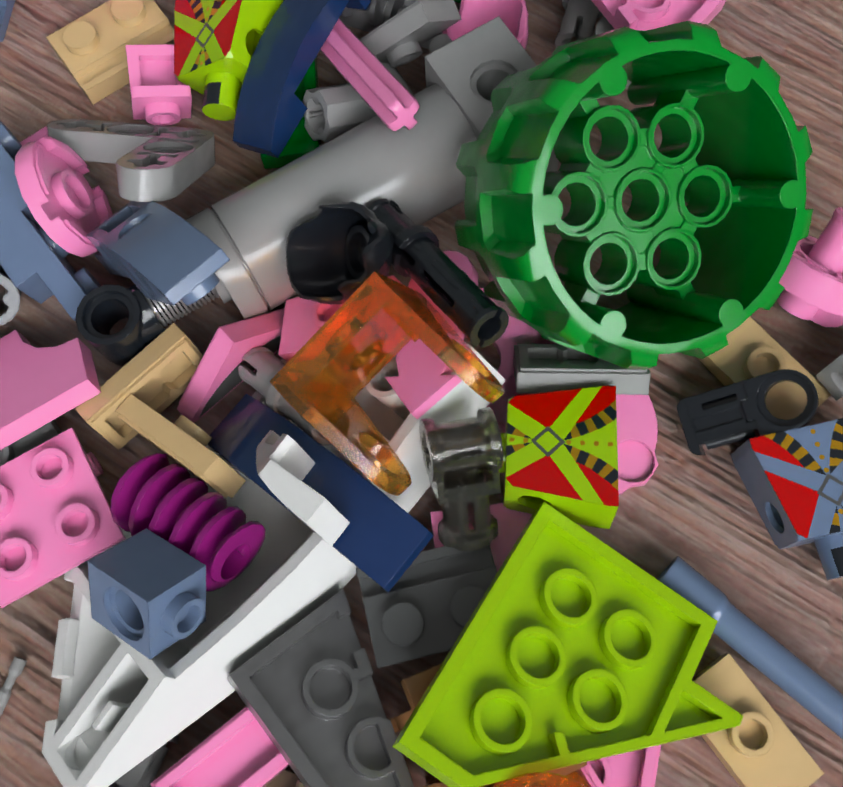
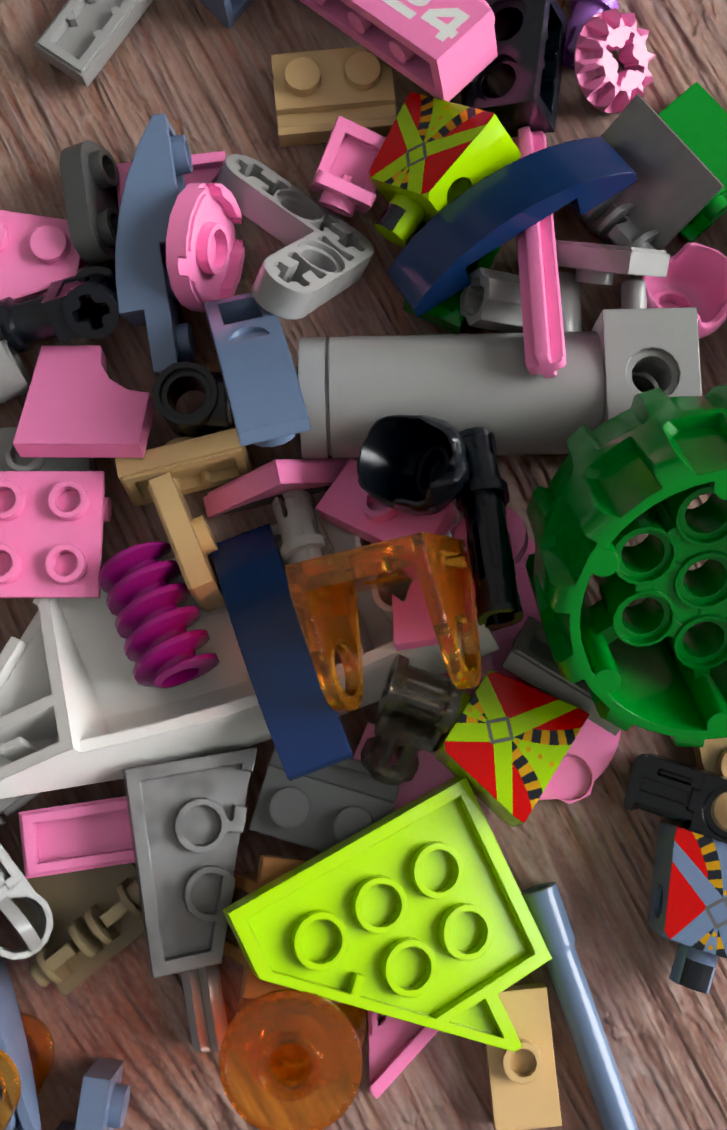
camera: 25 degrees right, 10 degrees up
sand blue brick [87,528,206,660] -> none
white slope [256,430,350,546] -> none

